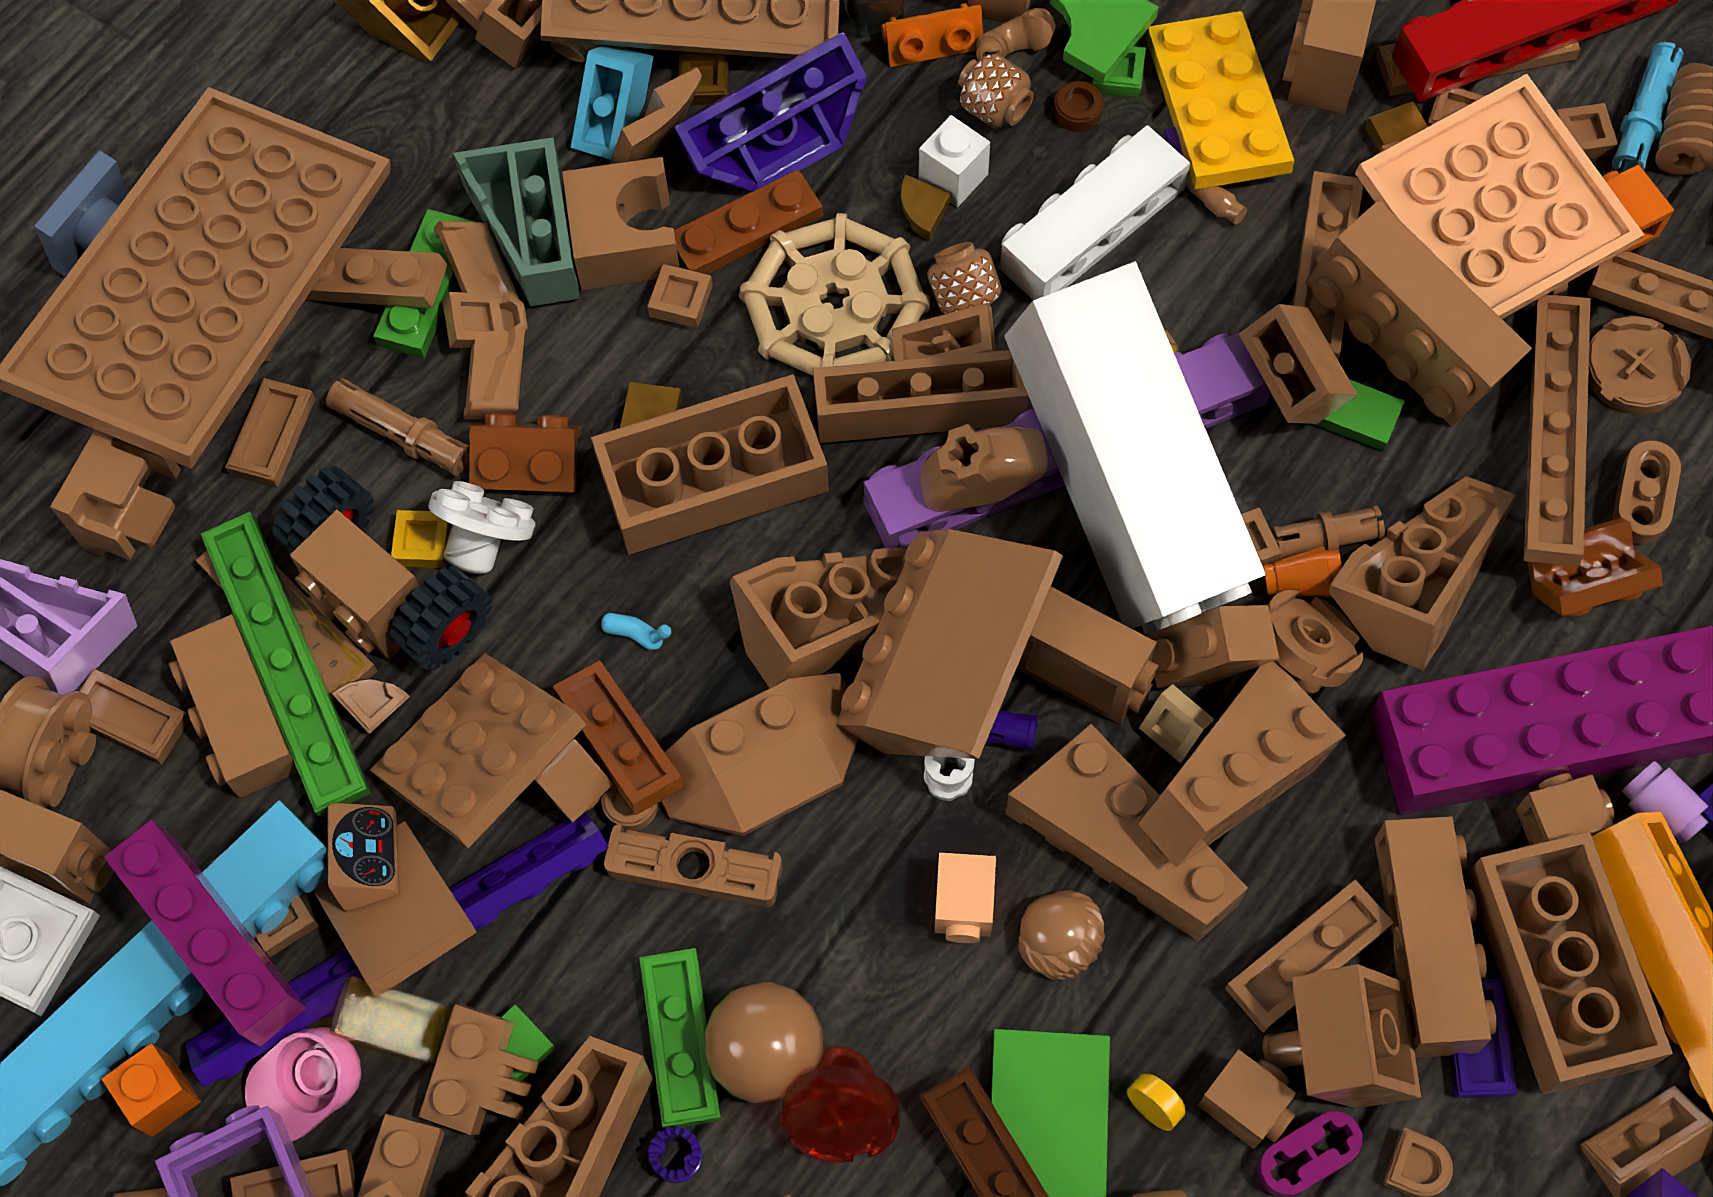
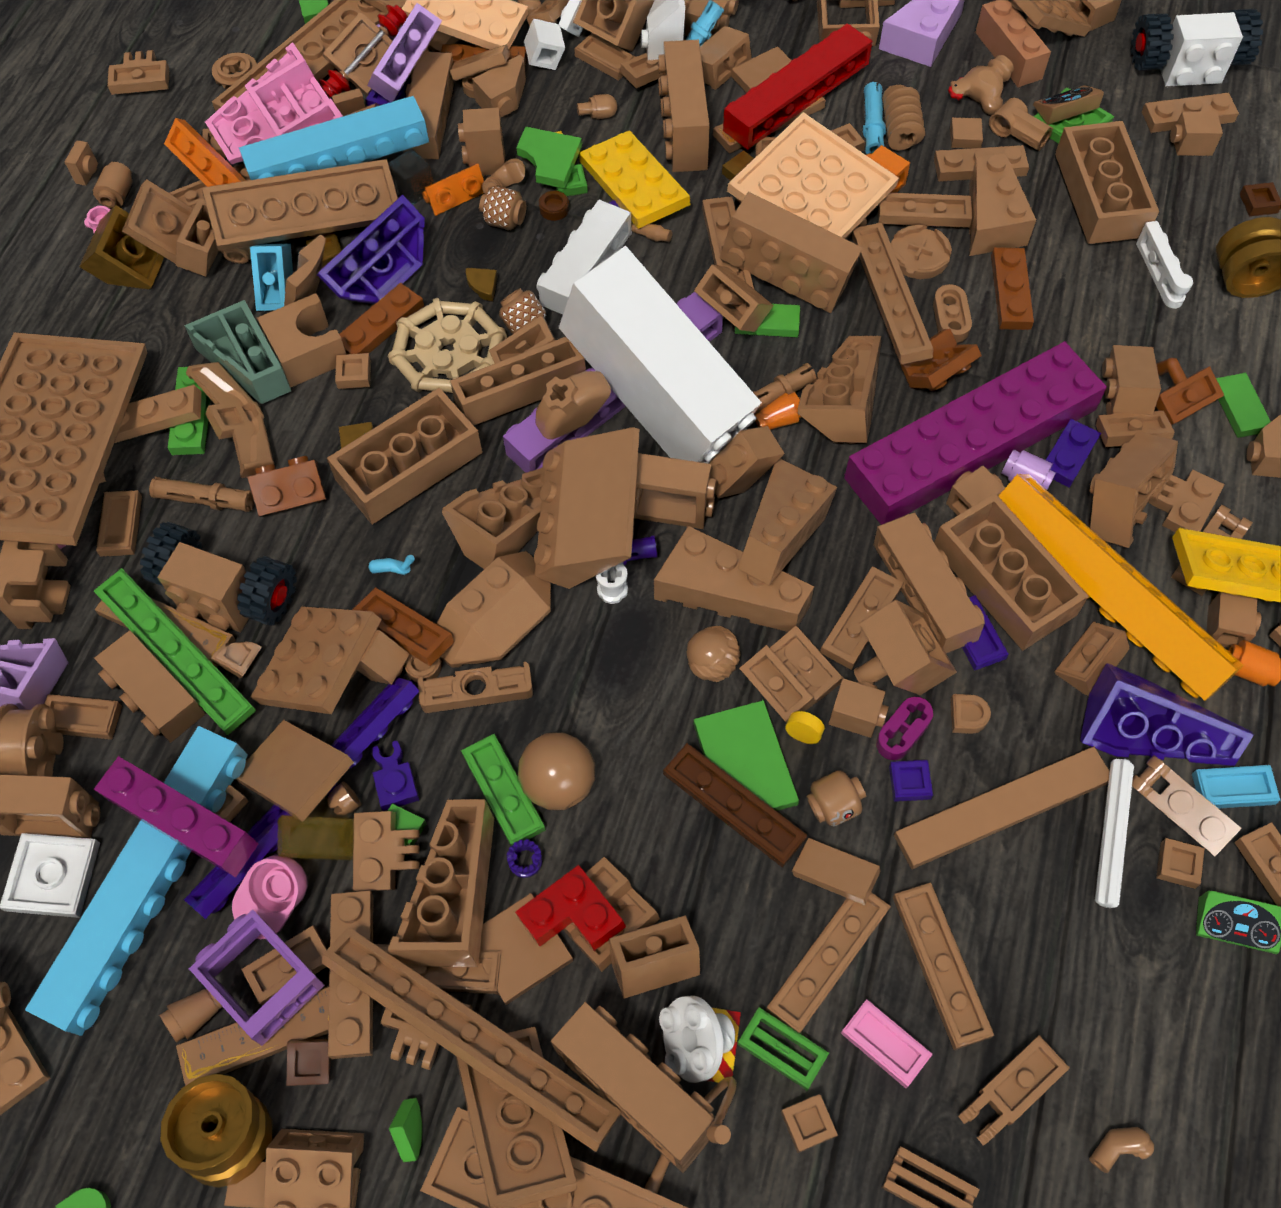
camera: 20 degrees left, 5 degrees down
orange brick [101,1043,201,1137] -> none
slope [328,803,399,912] -> none
yellow tile [391,510,452,568] -> none
white plate [428,481,535,574] -> none
clear red tile [781,1046,900,1163] -> none
white brick [919,115,990,208] -> none
light nougat brick [934,853,996,943] -> none
tan plate [1139,684,1215,764] -> none
medium nougat plate [1267,590,1363,693] -> none
none -> medium nougat hinge [327,782,361,815]
none -> dark purple plate [372,741,420,811]
none -> medium nougat slope [739,626,843,723]

